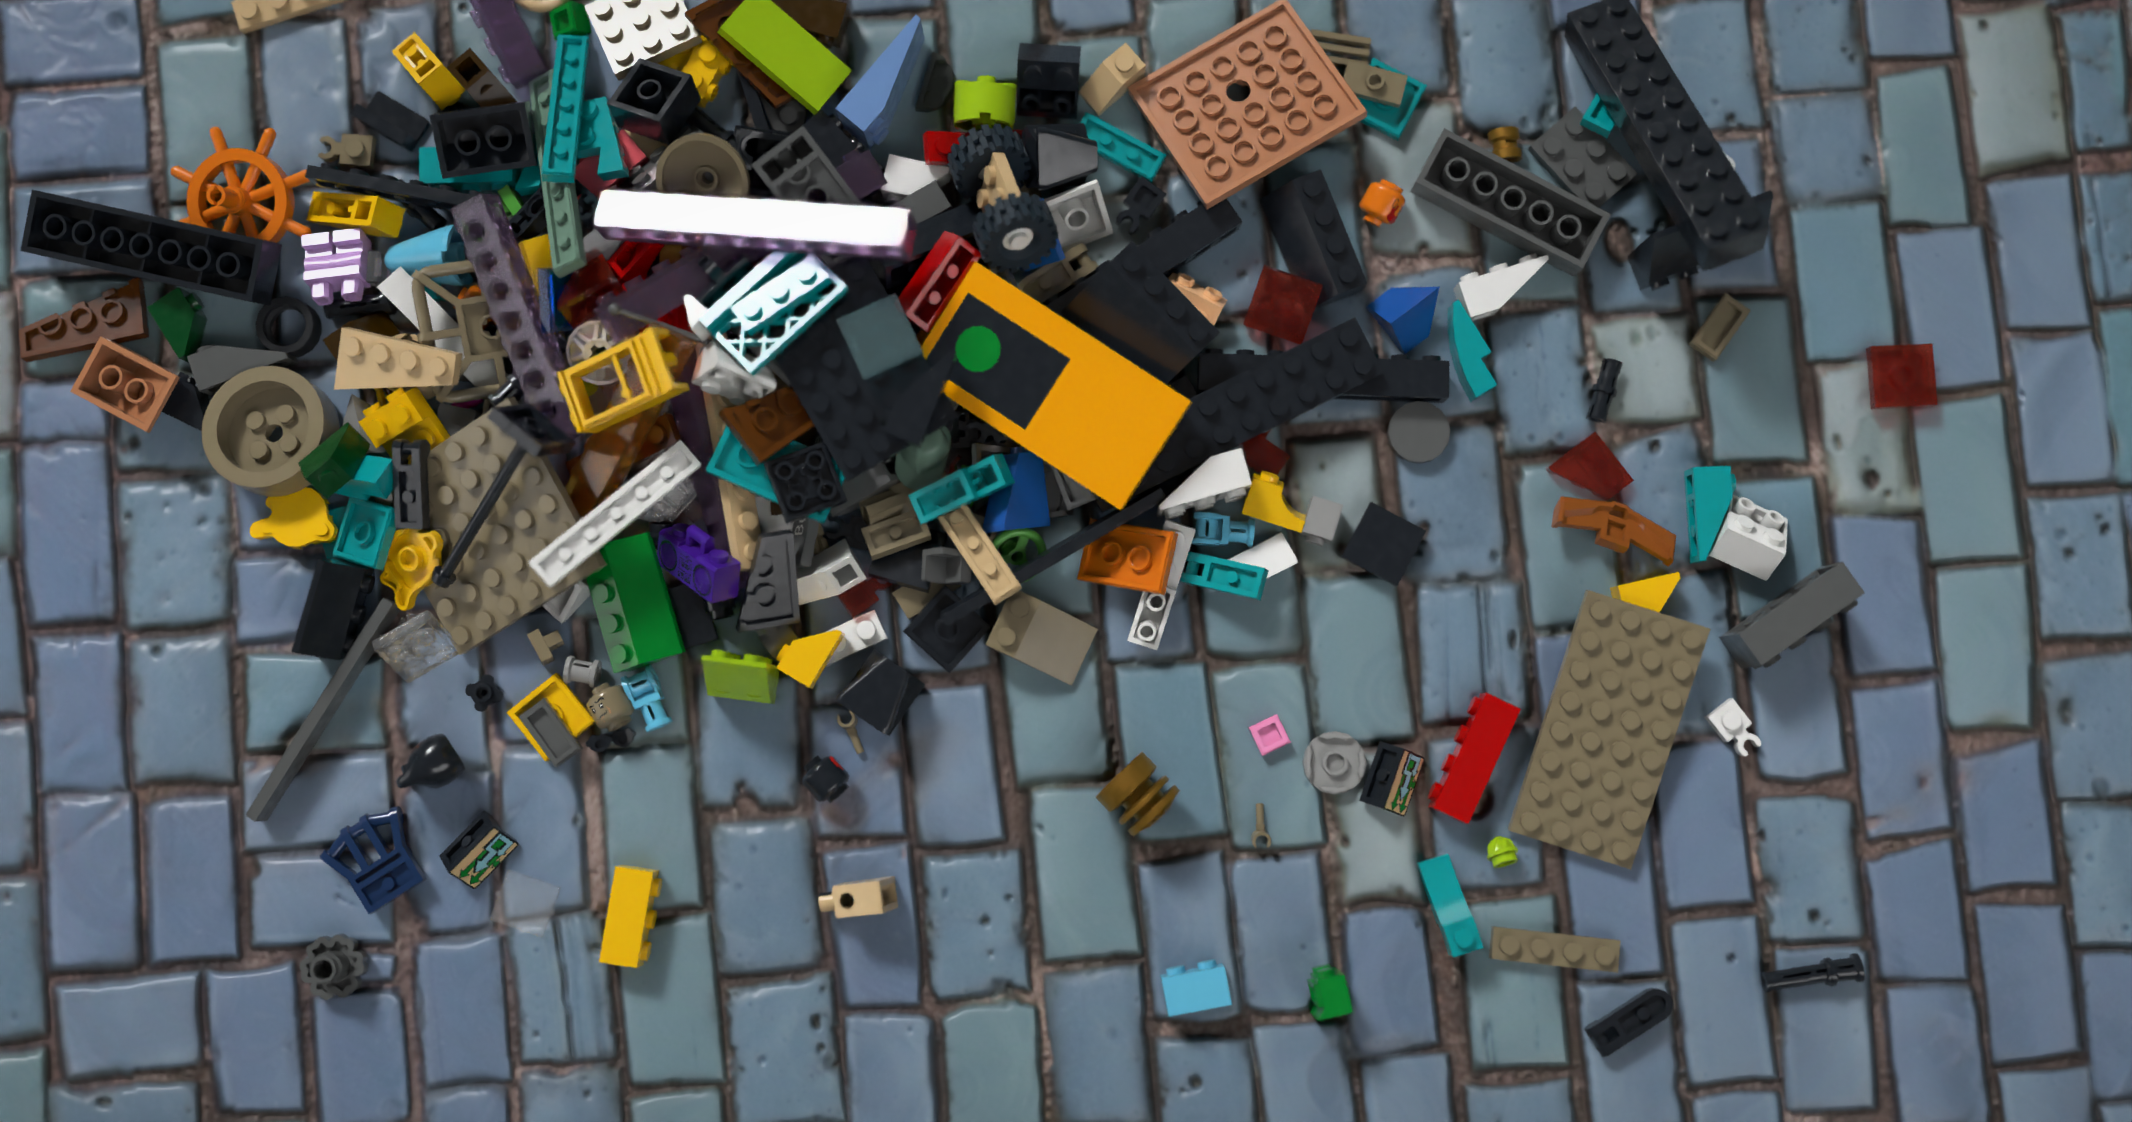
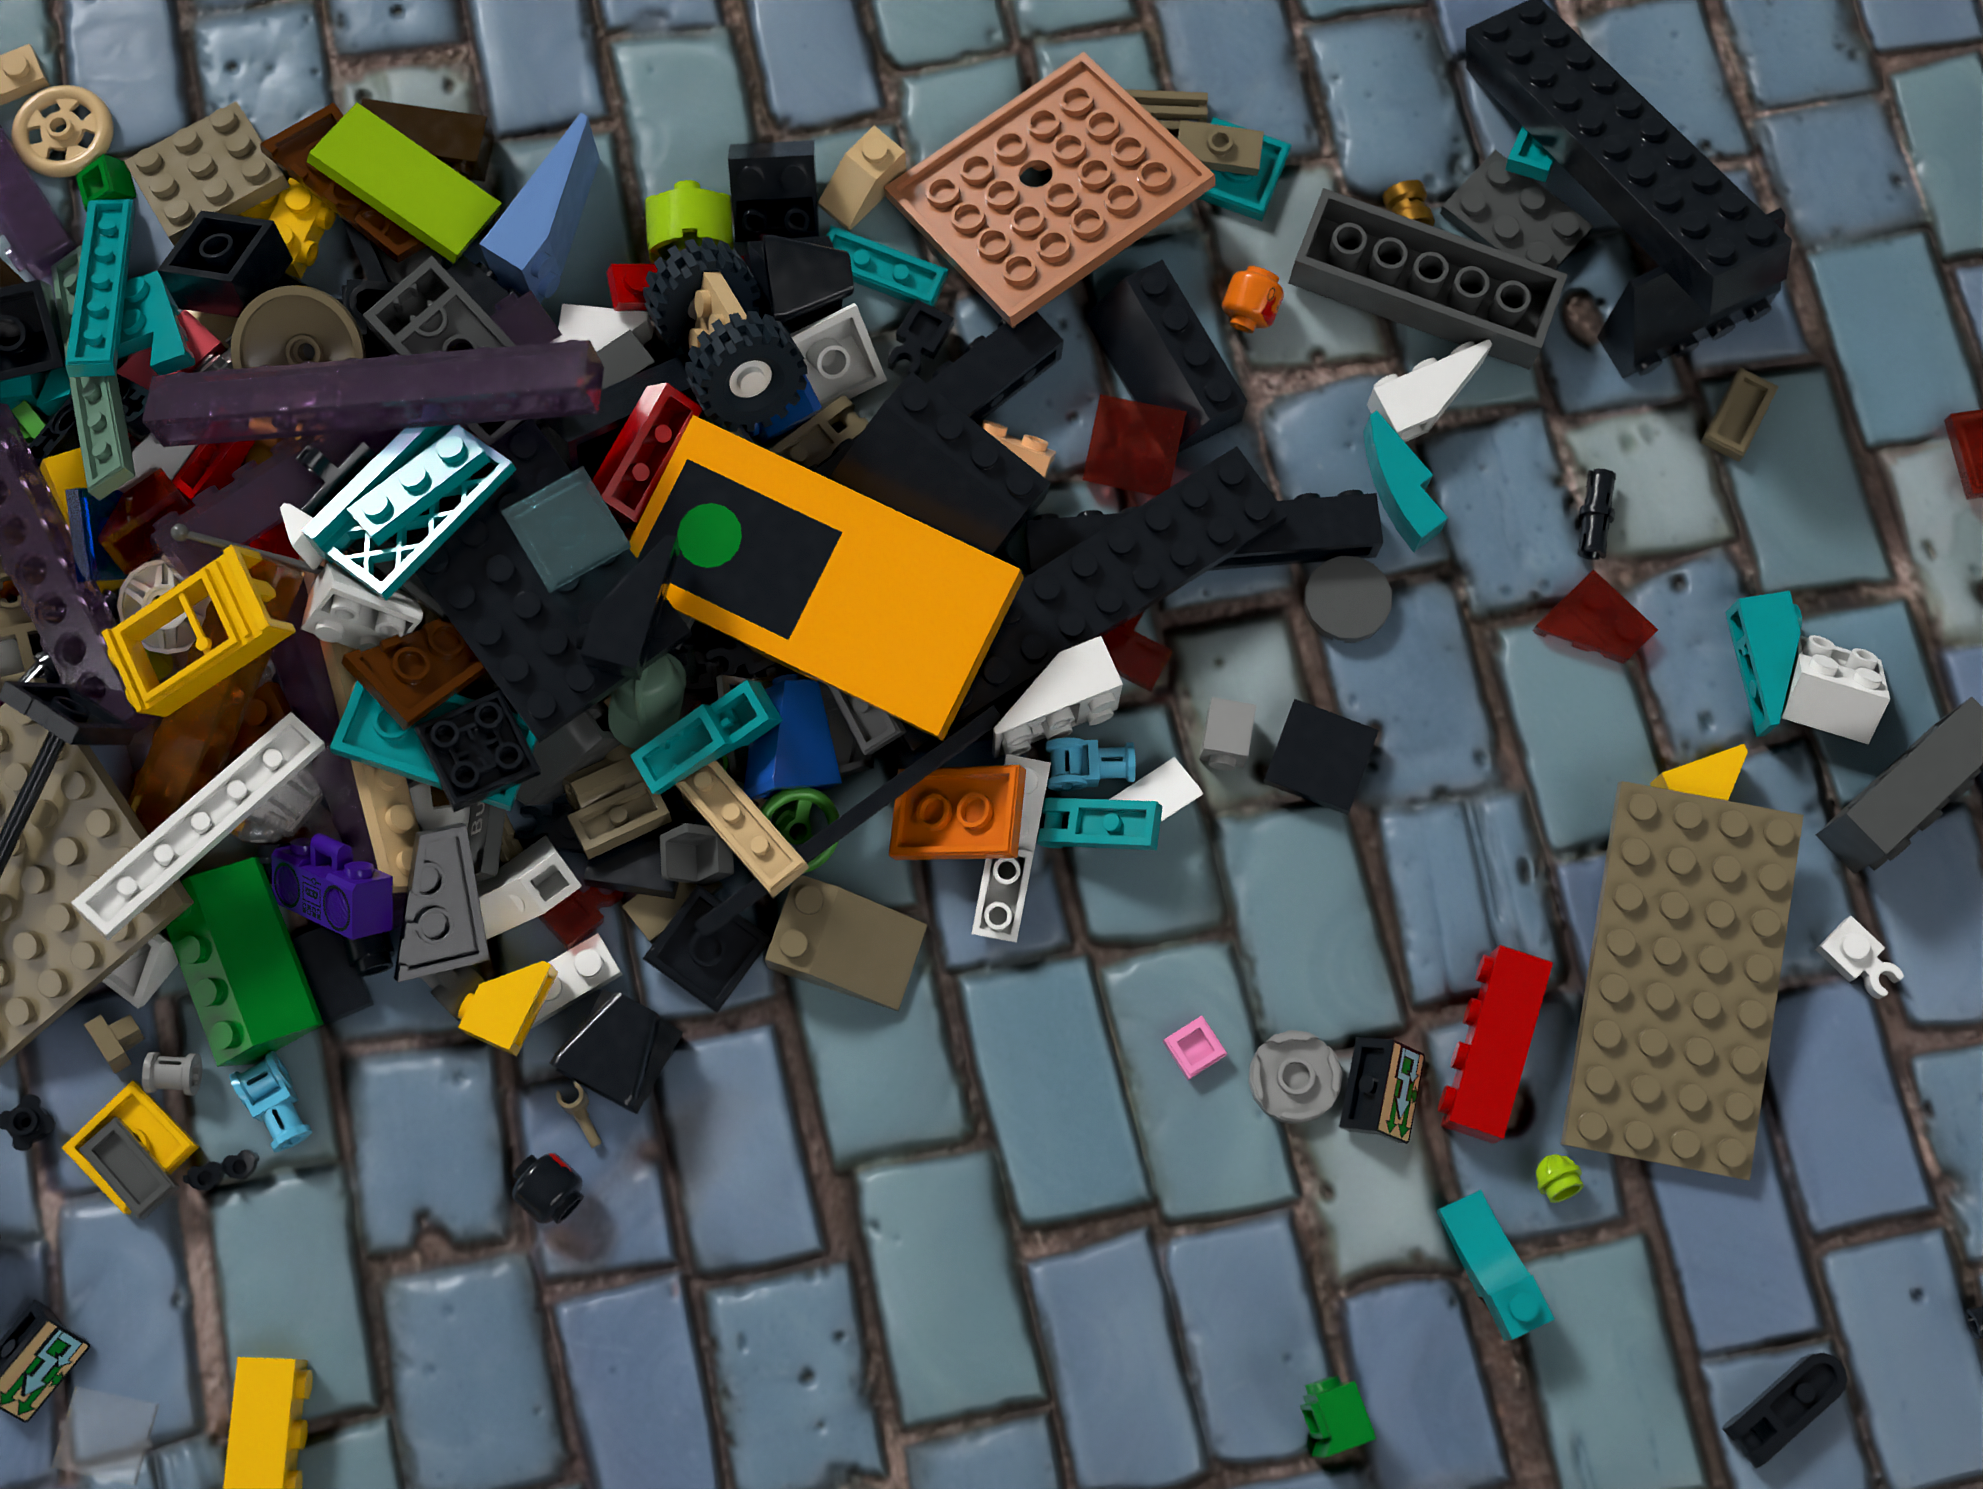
camera: 10 degrees left, 10 degrees down
dark tan head [587,683,634,732] -> none
lime slope [701,650,780,704] -> none
tan torso [819,876,898,918] -> none
pearl dark grey tile [915,51,955,112] -> none
pearl gold wheel [1095,751,1180,837] -> none
medium azure brick [1160,959,1232,1017] -> none
yellow arch [1241,471,1305,533] -> none
dark tan hand [1251,803,1271,848] -> none
blue slope [1366,287,1440,354] -> none
dark tan plate [1489,926,1621,973] -> none
dark orange plate [1551,496,1676,567] -> none

